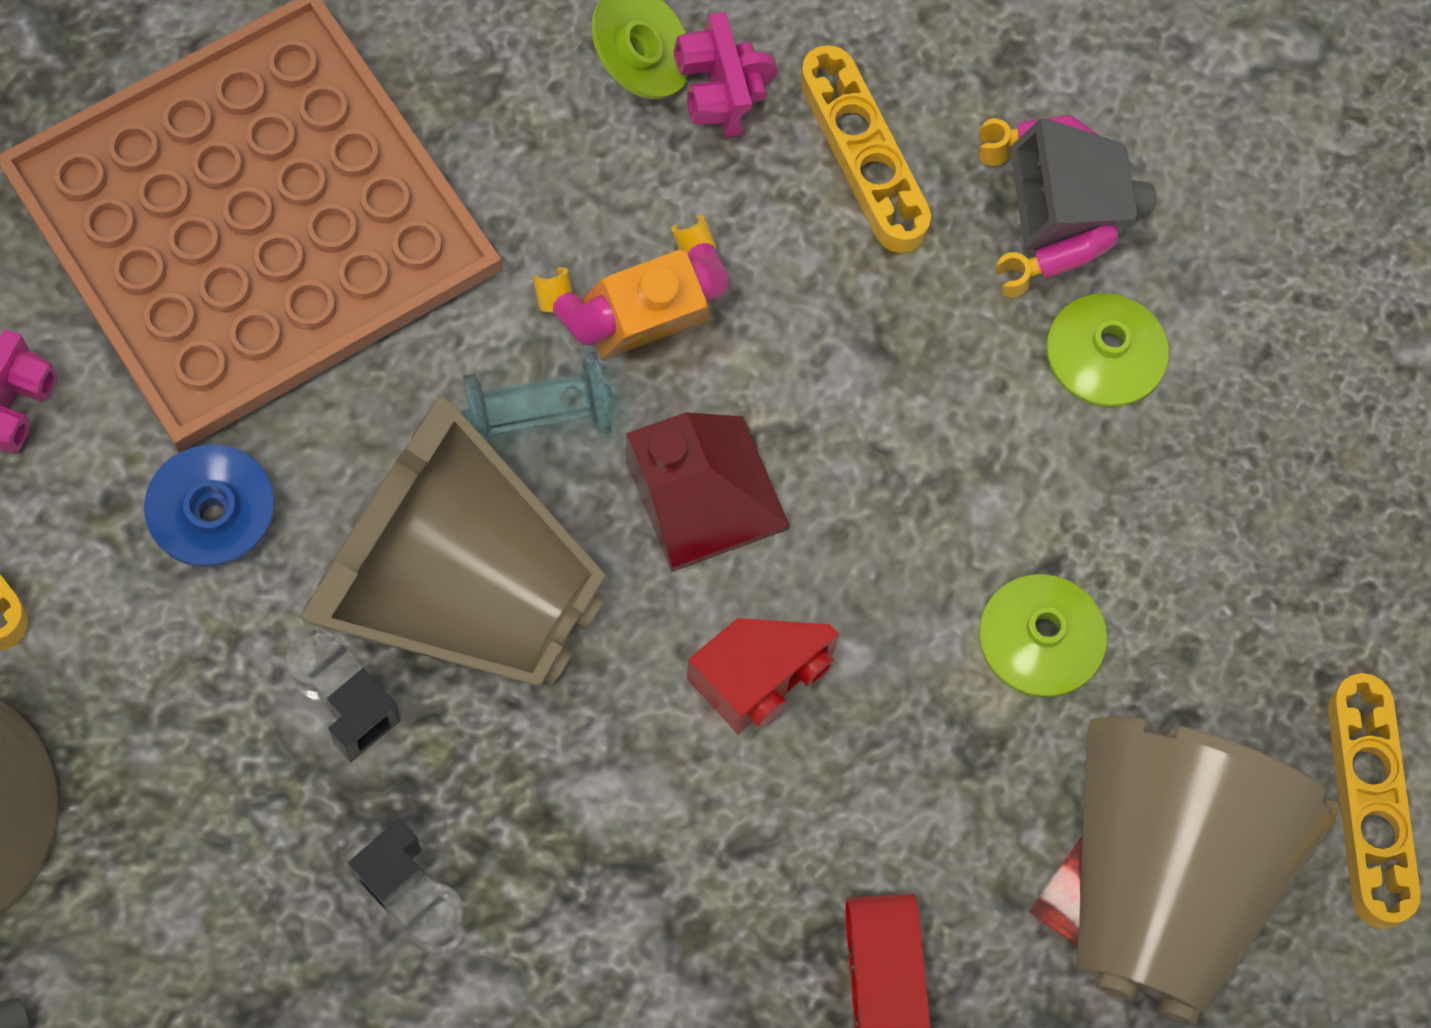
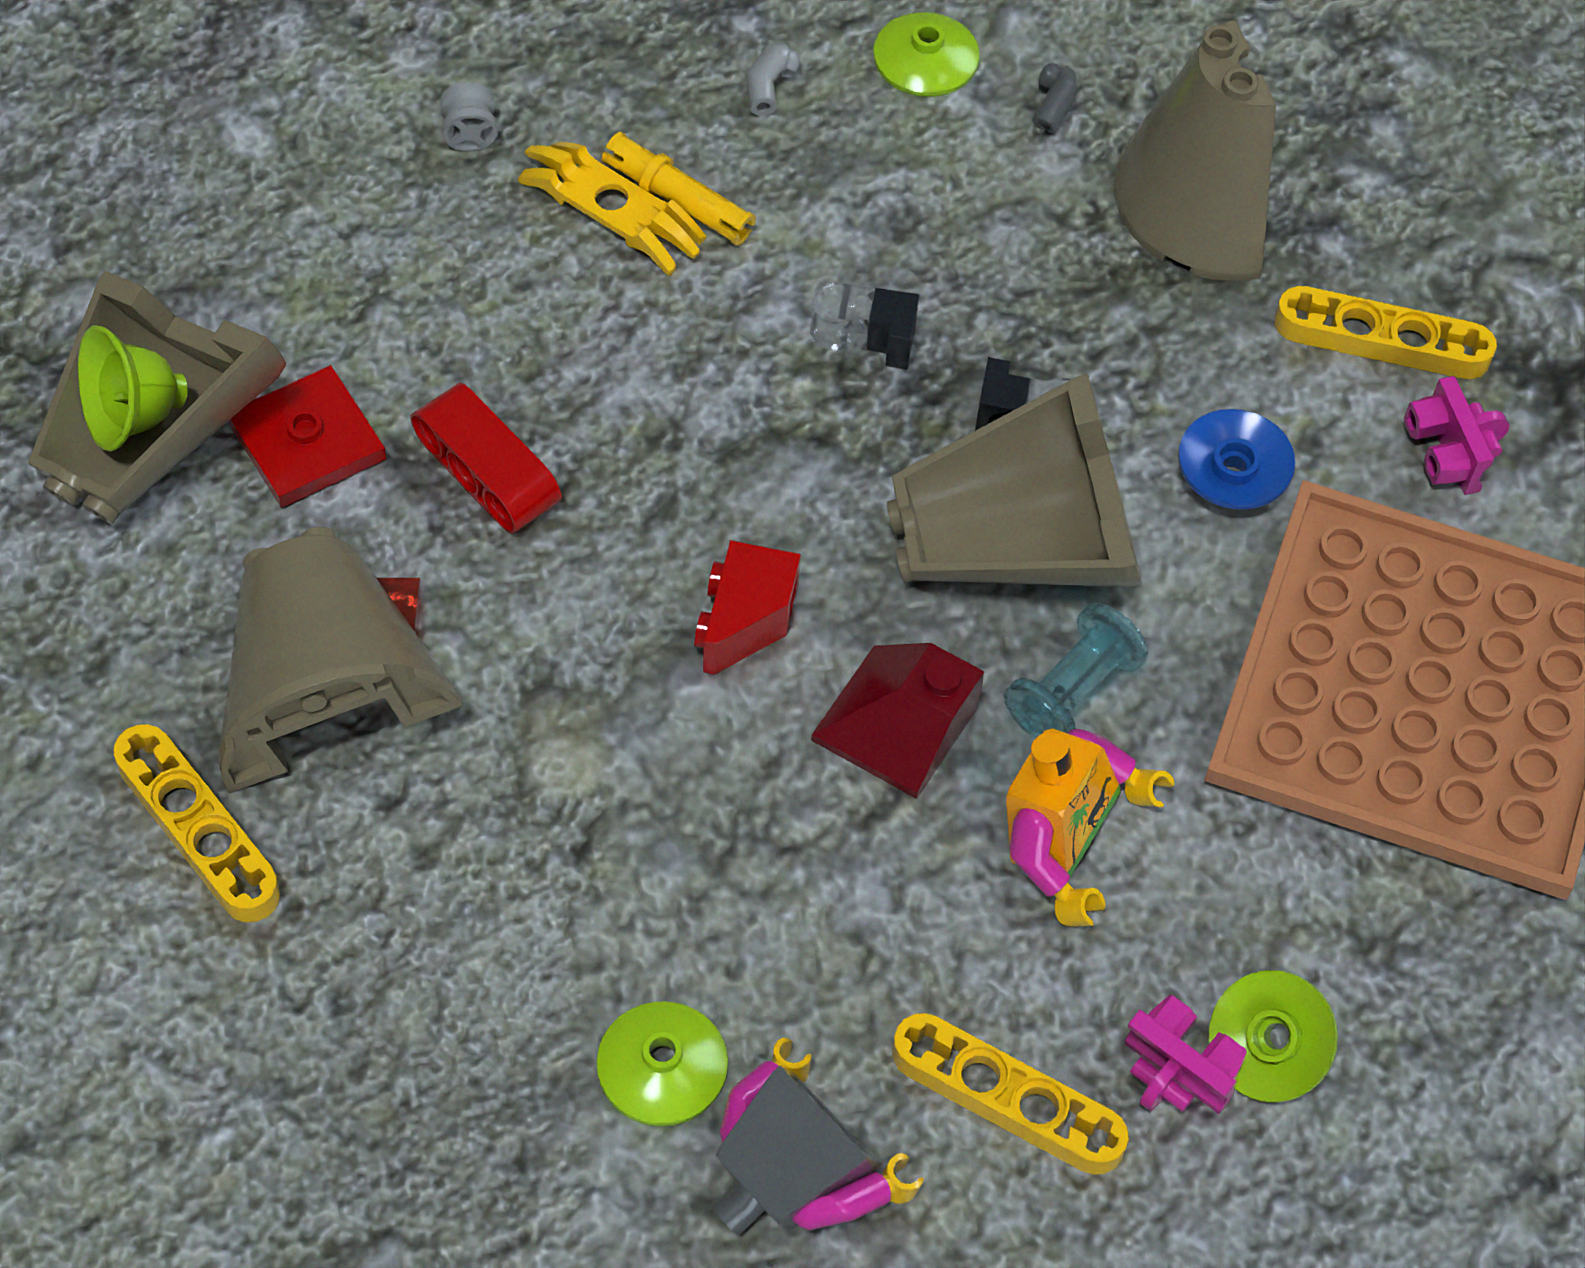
camera: 145 degrees right, 10 degrees down
lime dish [979,574,1107,698] -> none

